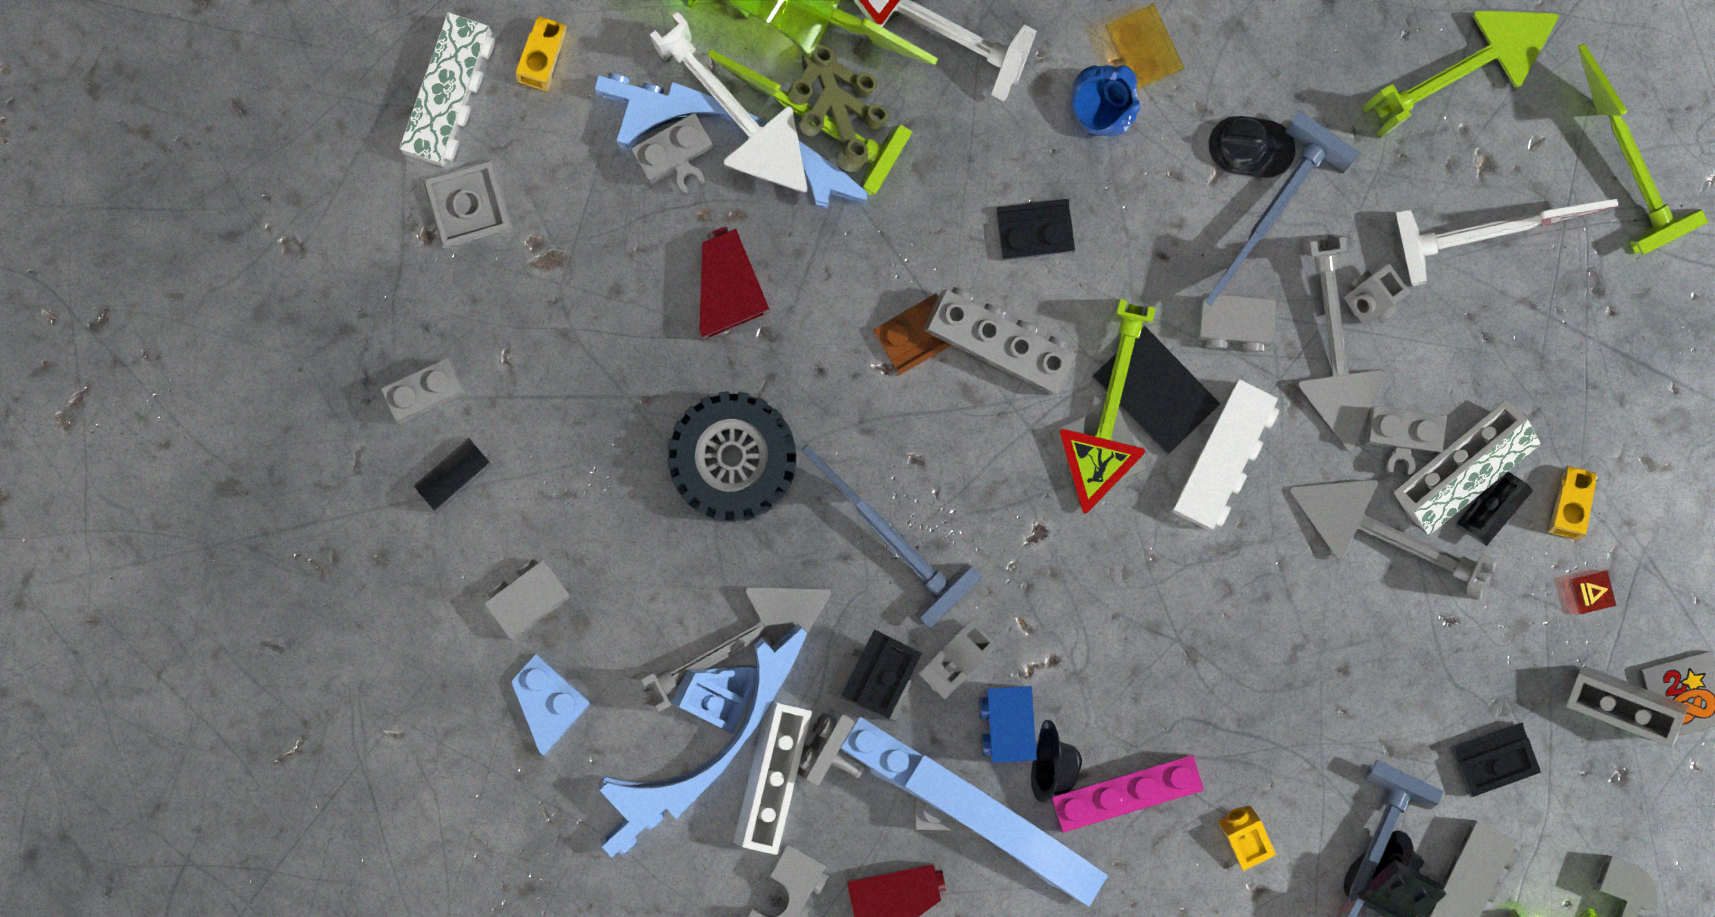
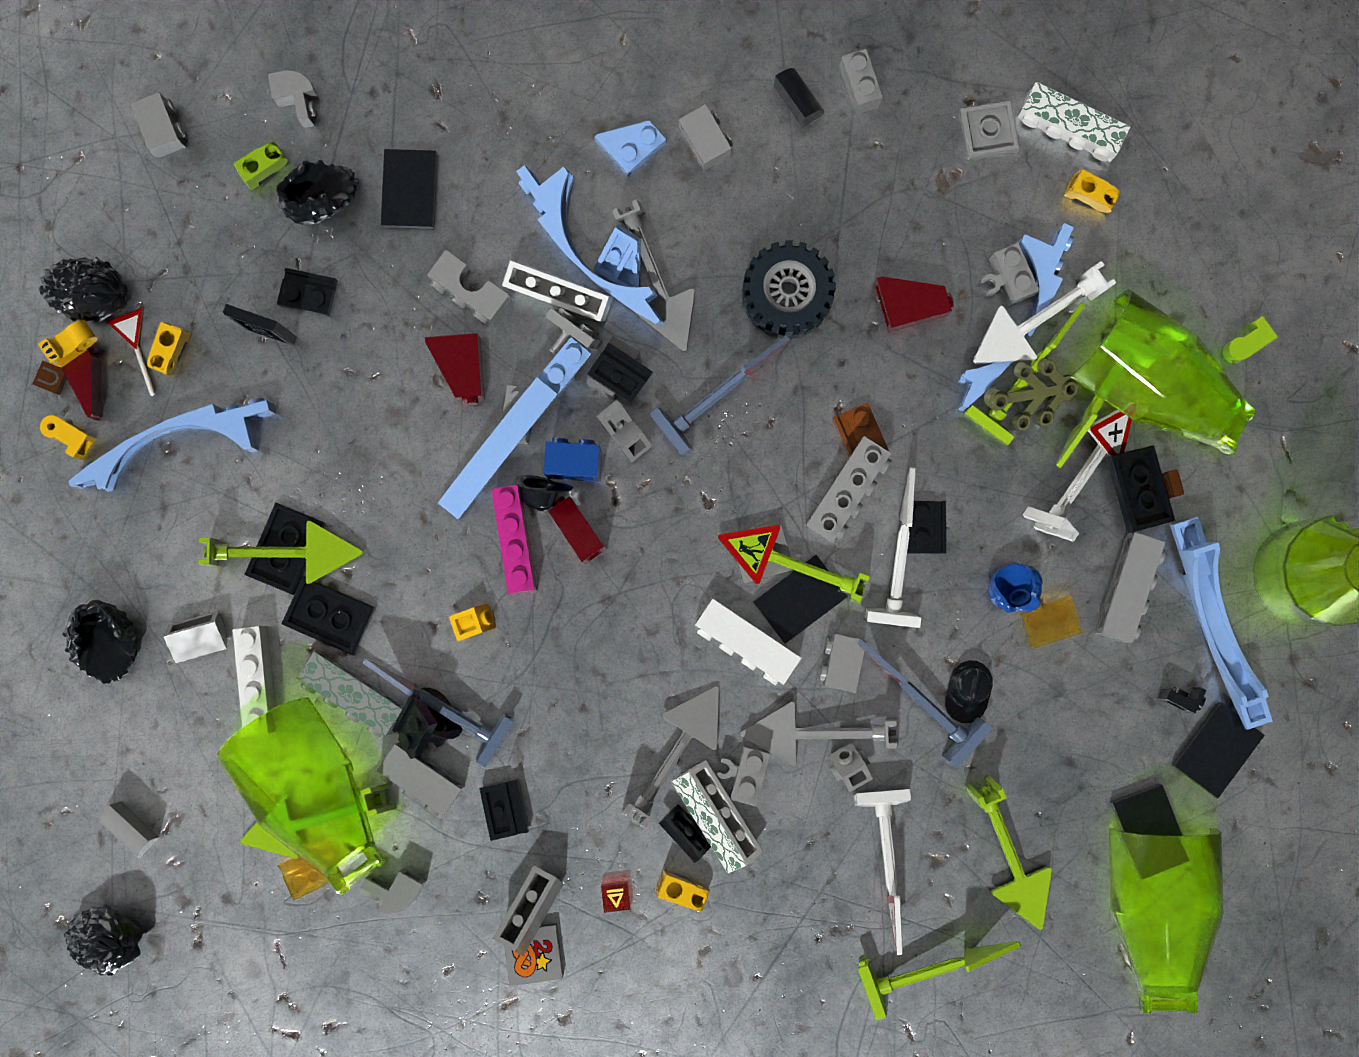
camera: 105 degrees right, 0 degrees up
none -> dark red slope [548,496,607,564]
none -> white piece [865,467,921,628]

